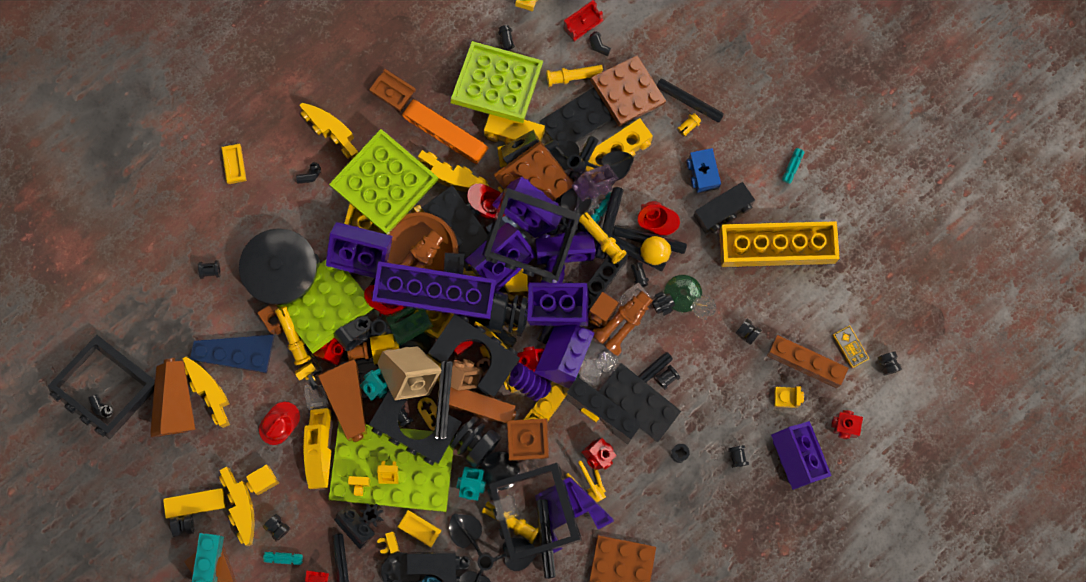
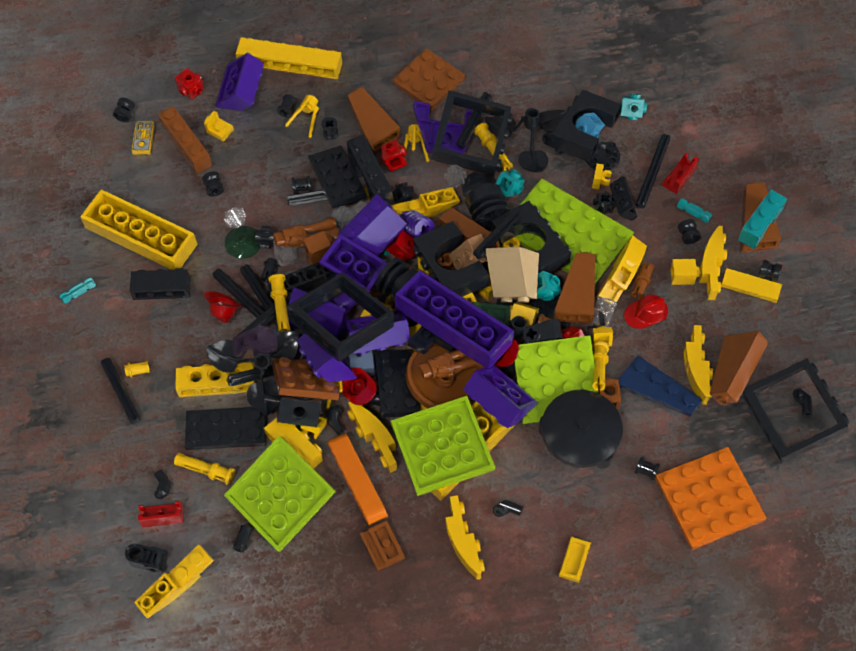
camera: 145 degrees left, 15 degrees down
yellow tile [348,476,370,496] -> none
yellow tile [377,461,399,484] -> none
yellow tile [398,510,441,548] -> none
clear panel [494,494,519,521] -> none
dark orange plate [507,418,549,460] -> none
plate [590,56,666,126] -> none
yellow hair [641,236,672,265] -> none
blue brick [687,148,721,193] -> none
none -> yellow brick [236,37,342,79]
none -> yellow plant [285,95,319,138]
none -> black arm [327,406,345,435]
none -> dark orange slope [348,87,401,155]
none -> black gear [392,182,416,203]
none -> dark orange pin [631,262,655,299]
none -> orange plate [655,447,767,550]

